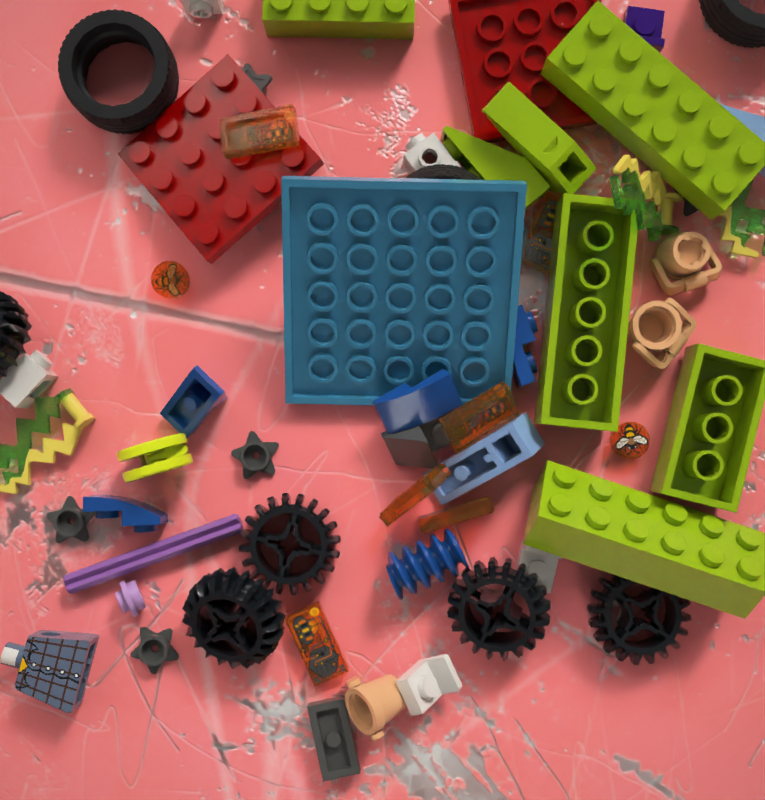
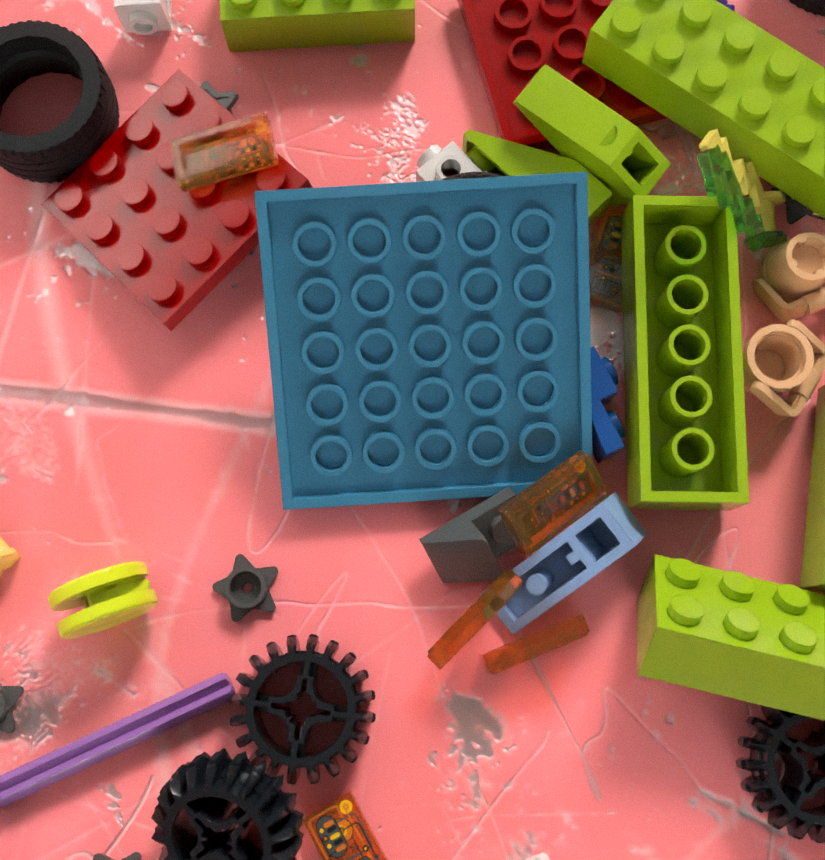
camera: 10 degrees left, 10 degrees down
blue slope [83,495,168,533] -> none
lavender plate [115,580,146,617] -> none
clear orange tile [151,261,190,299] -> none
blue slope [160,365,228,438] -> none
blue slope [373,369,462,434] -> none
blue piece [386,528,470,600] -> none
black gear [447,557,551,661] -> none
white bracket [515,539,563,594] -> none
tile [610,422,650,459] -> none

